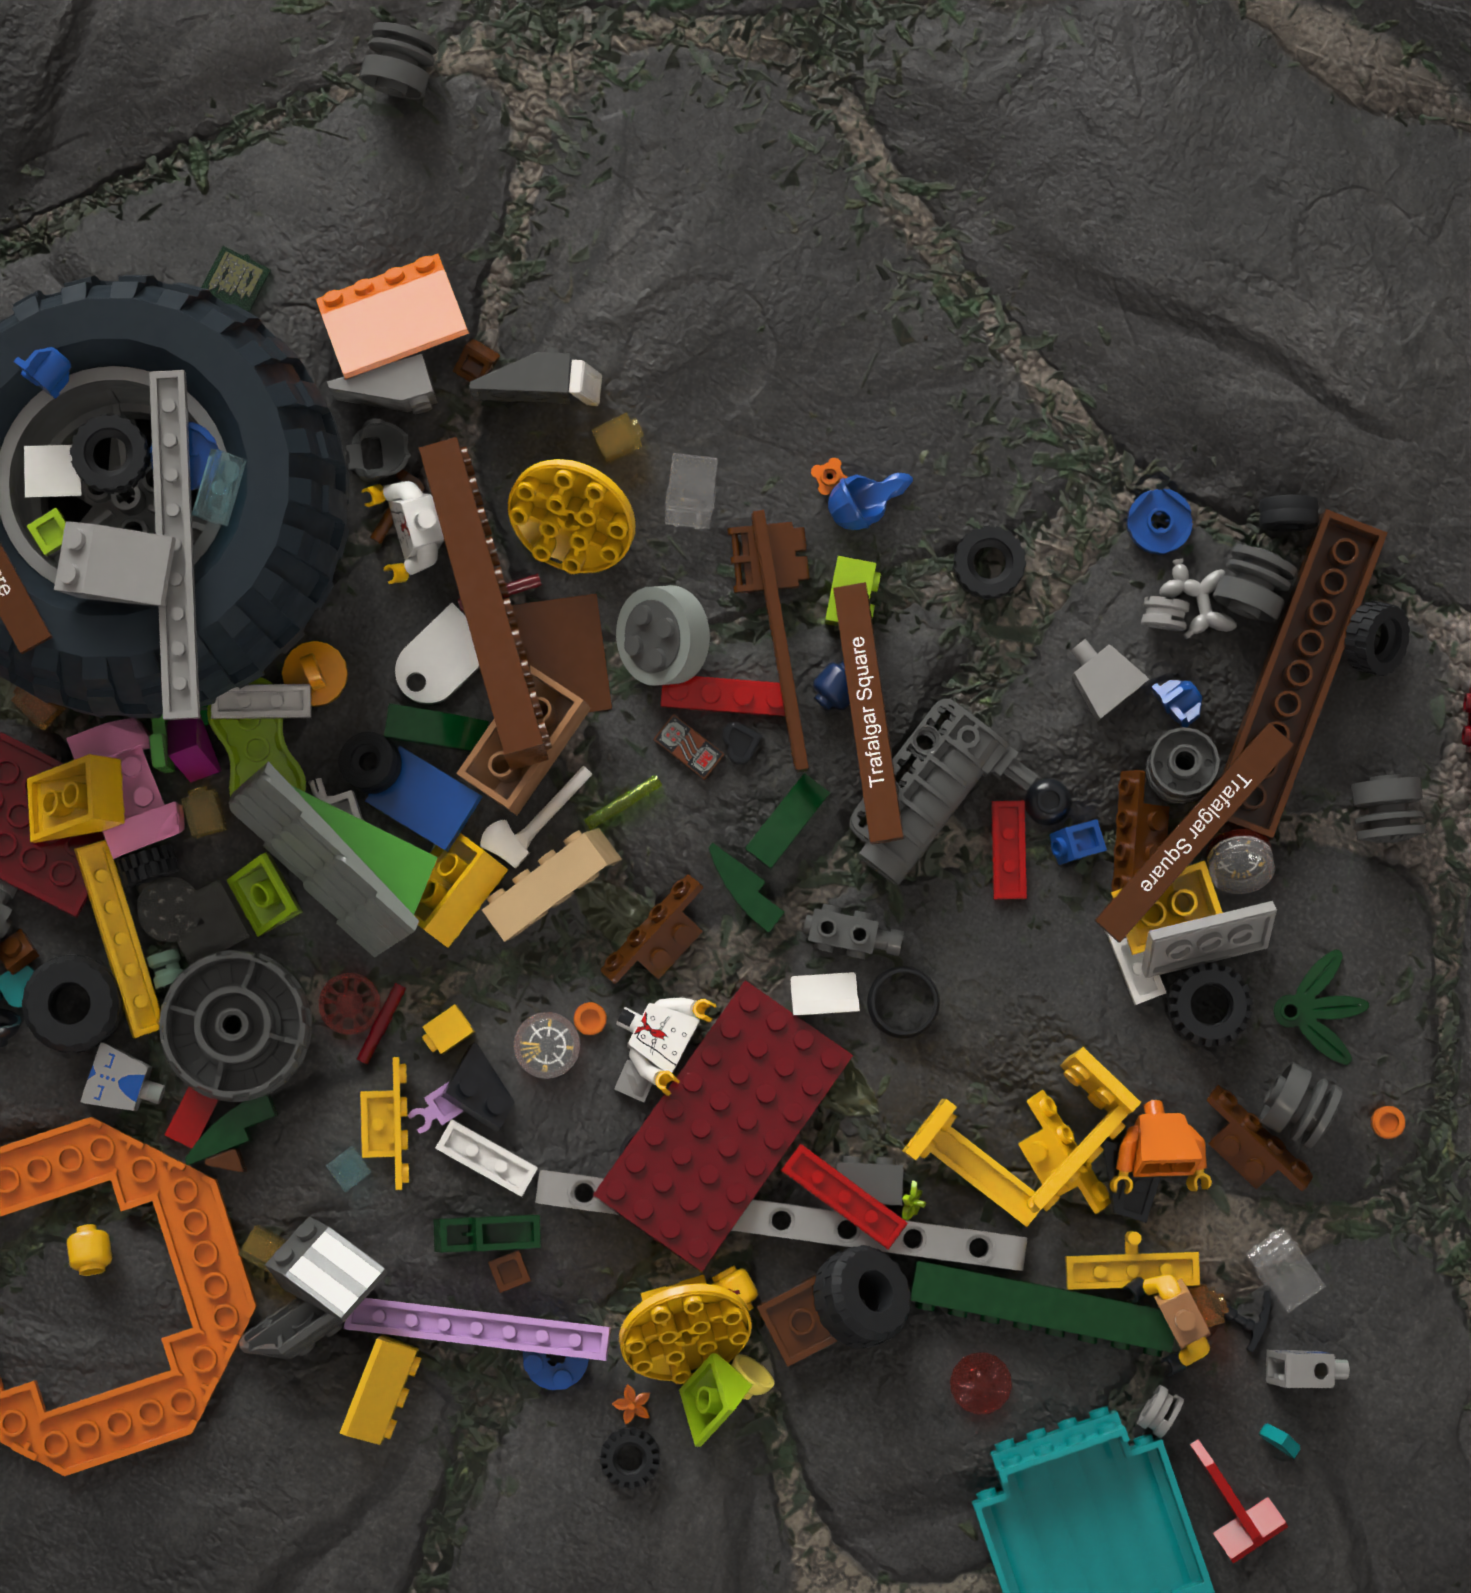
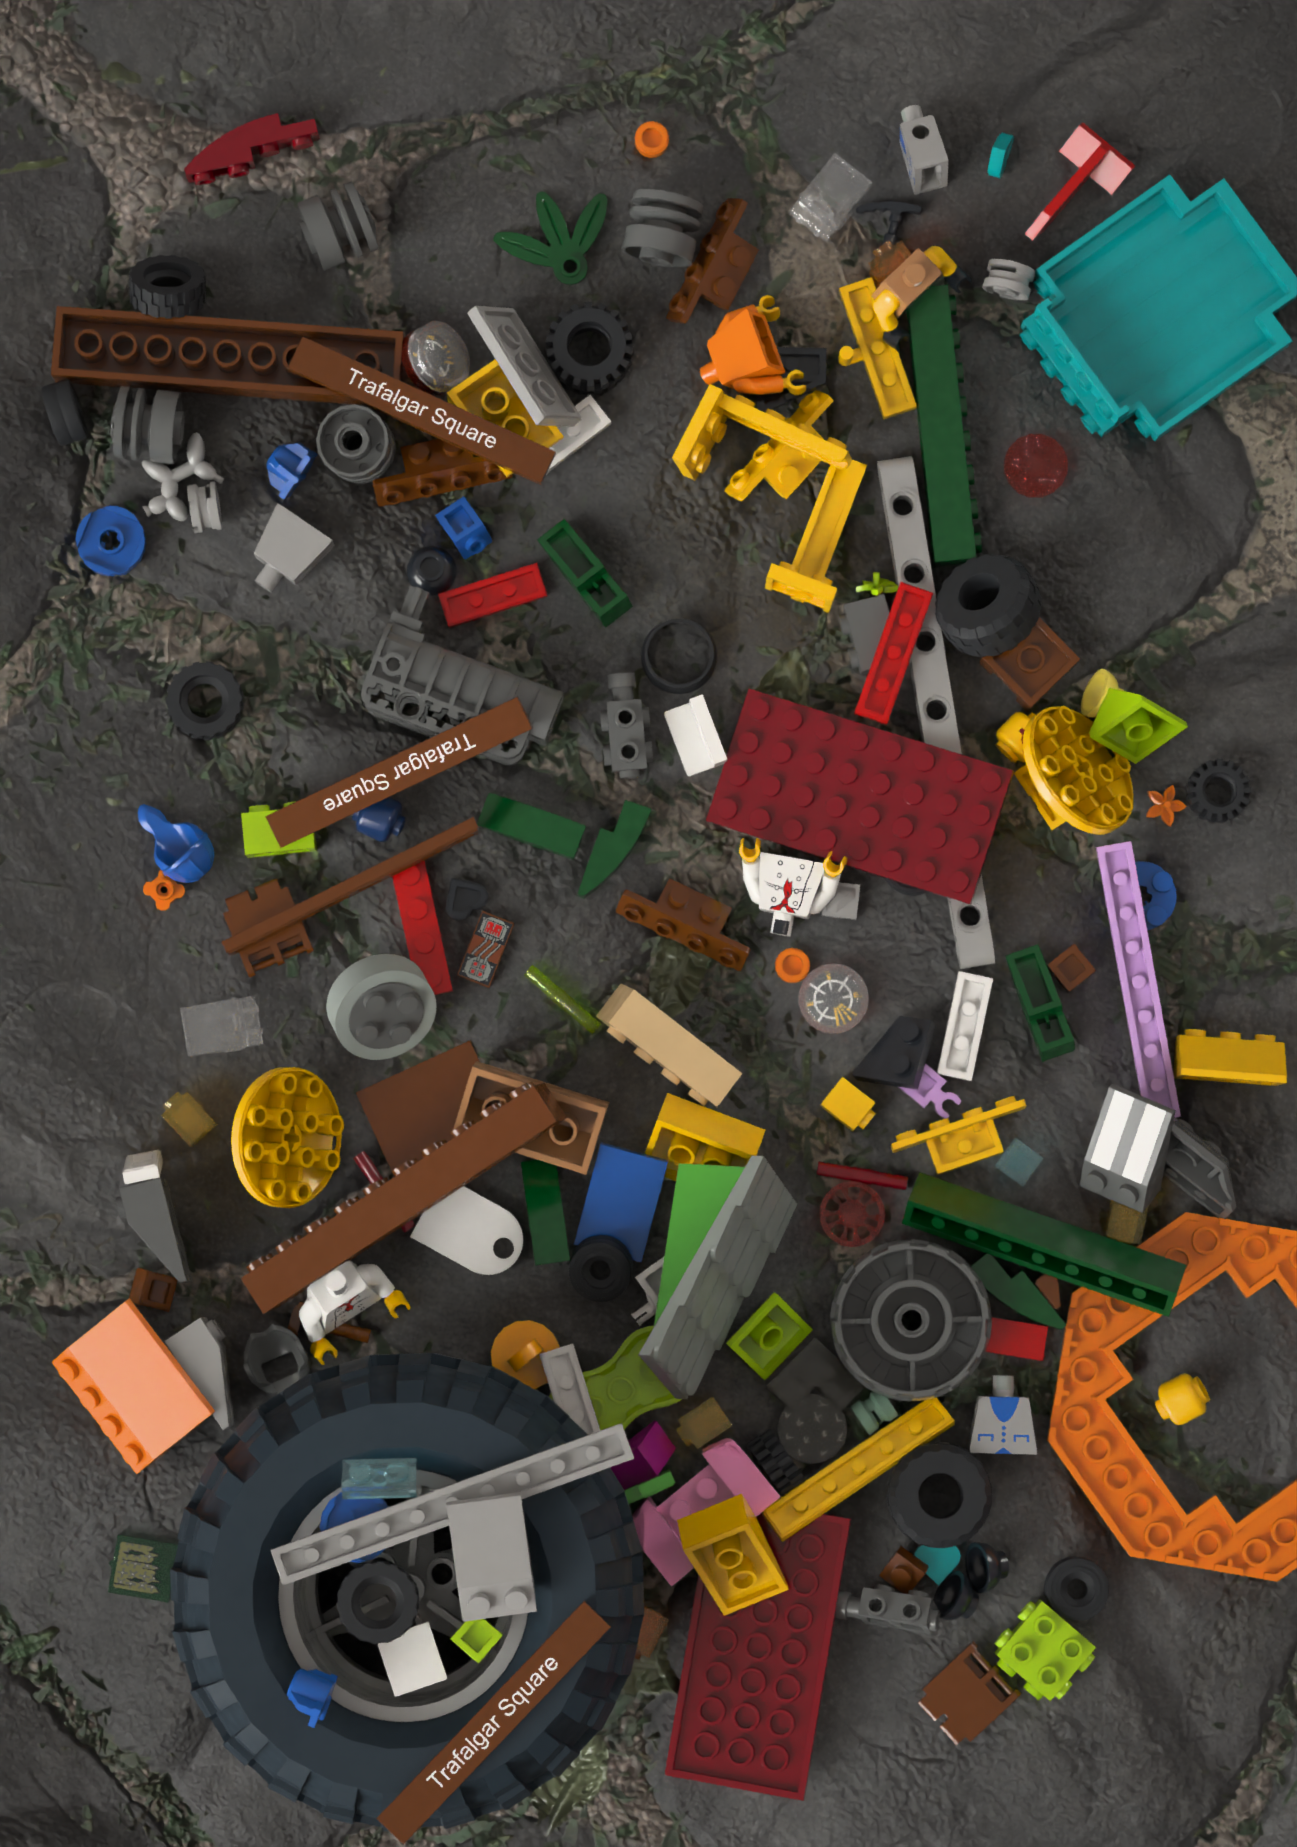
camera: 105 degrees left, 0 degrees up
white piece [480,766,592,869] -> none
none -> dark green slope [537,519,633,628]
none -> dark green brick [902,1172,1187,1317]

